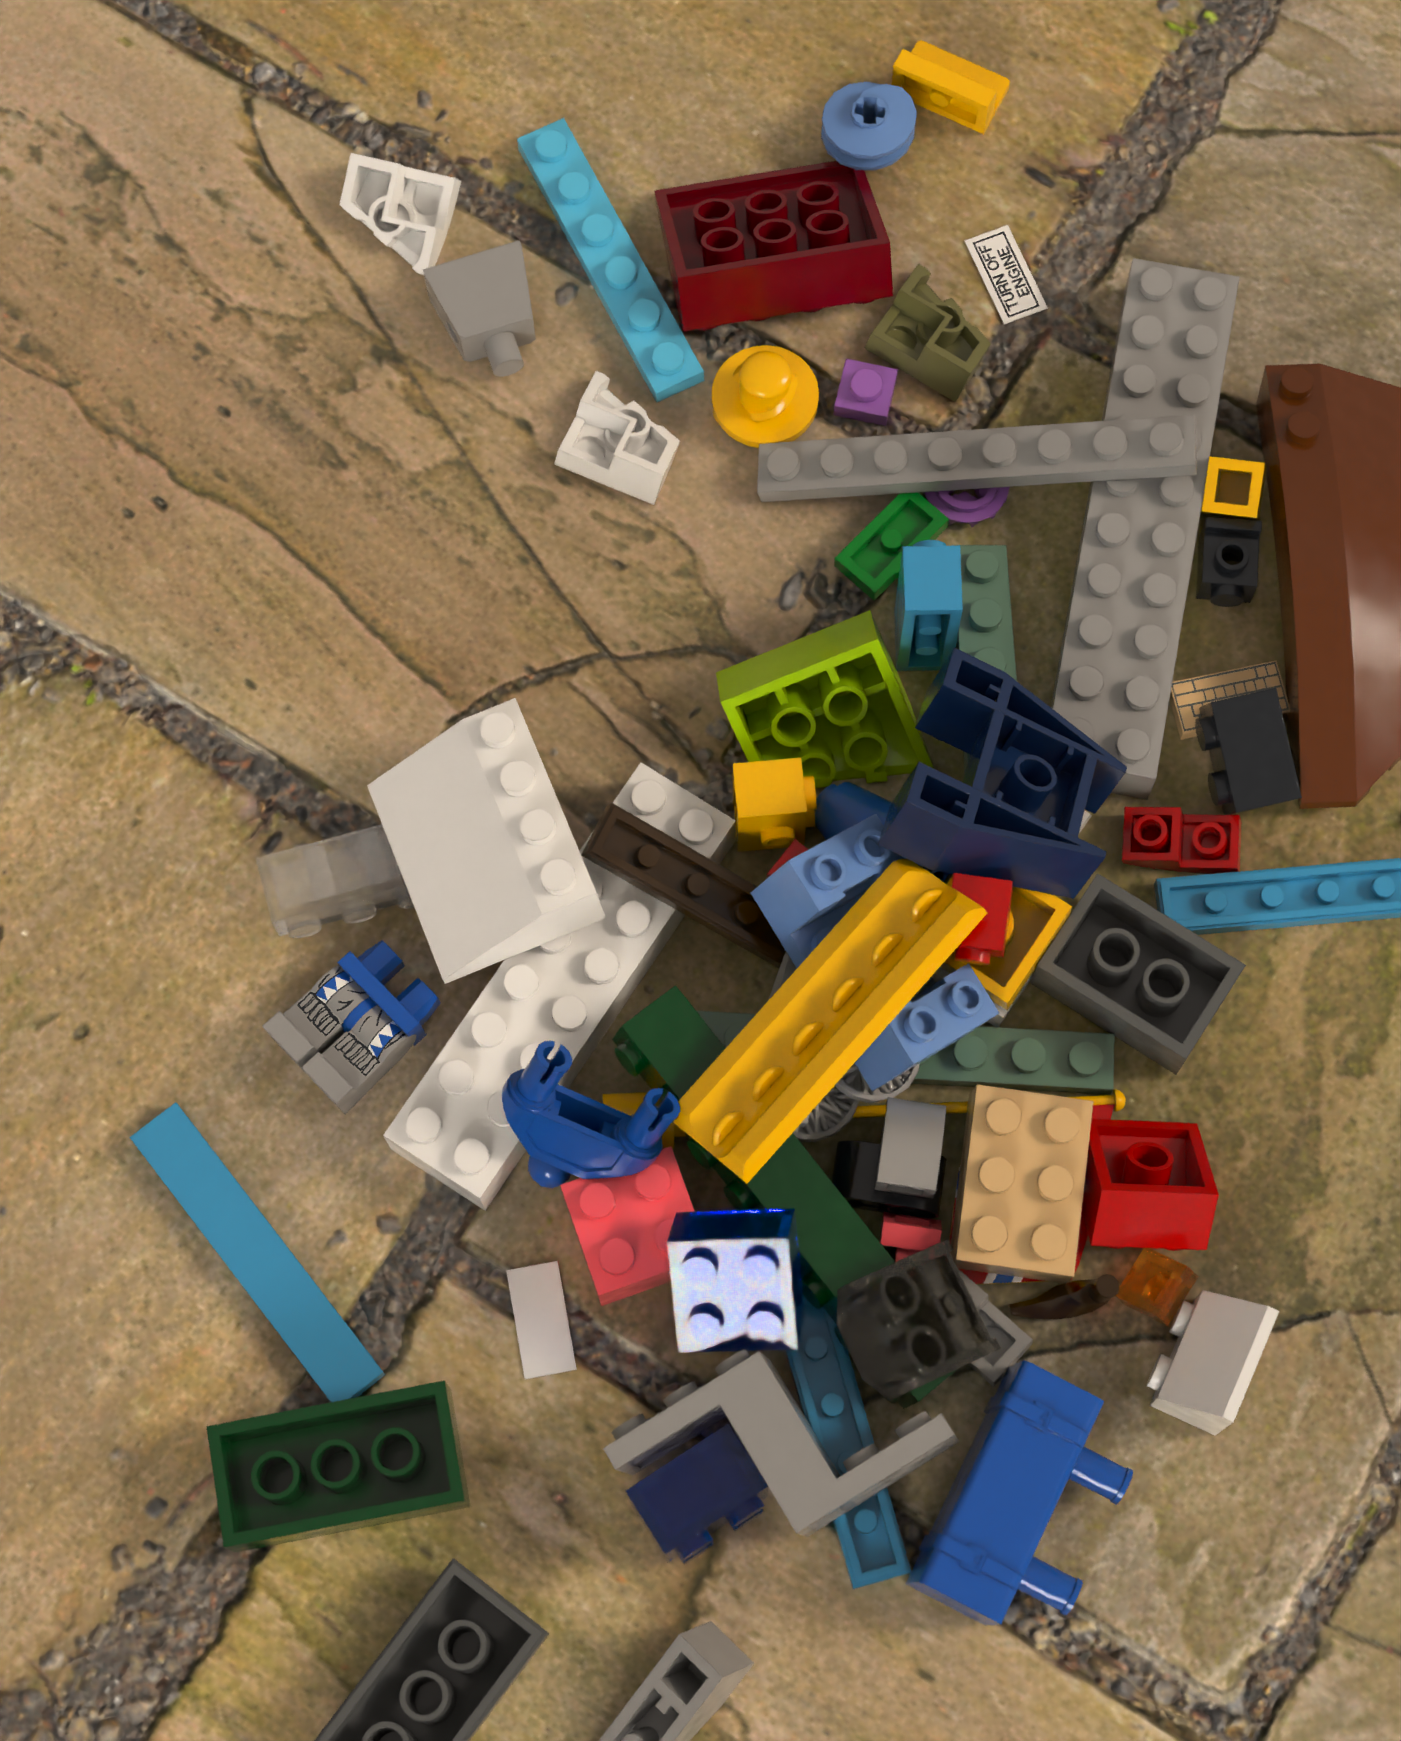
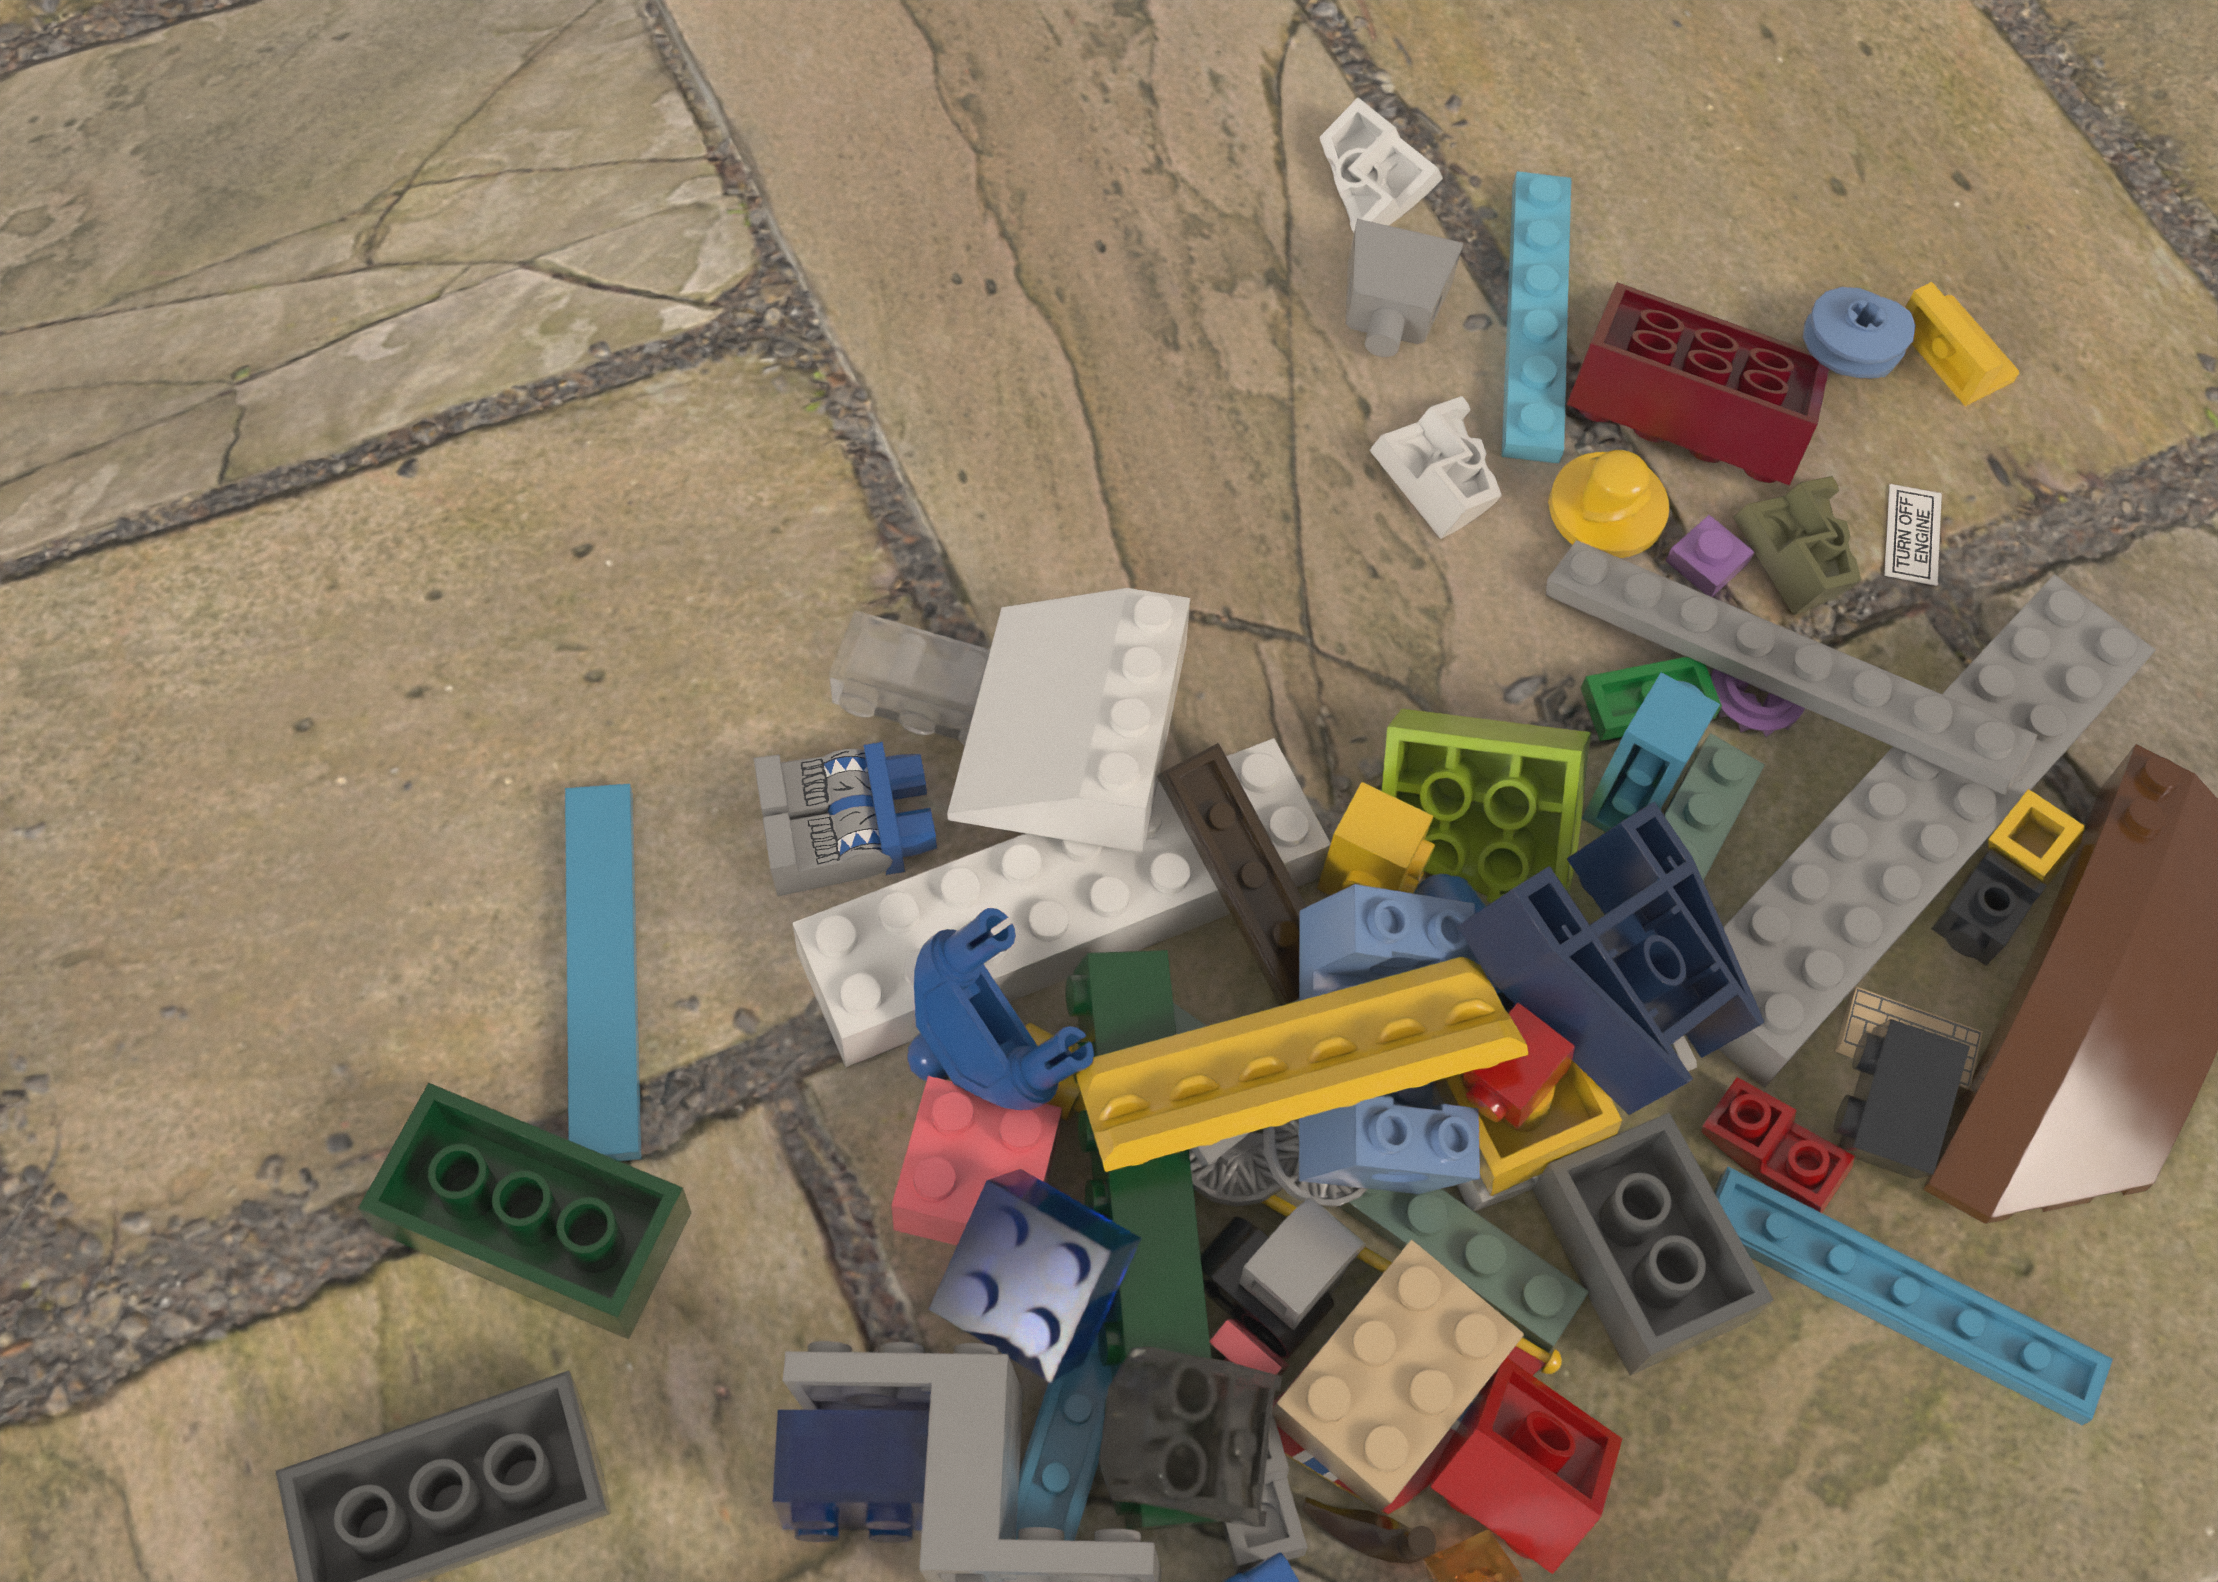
camera: 25 degrees right, 10 degrees down
white sticker [506,1261,577,1379] -> none

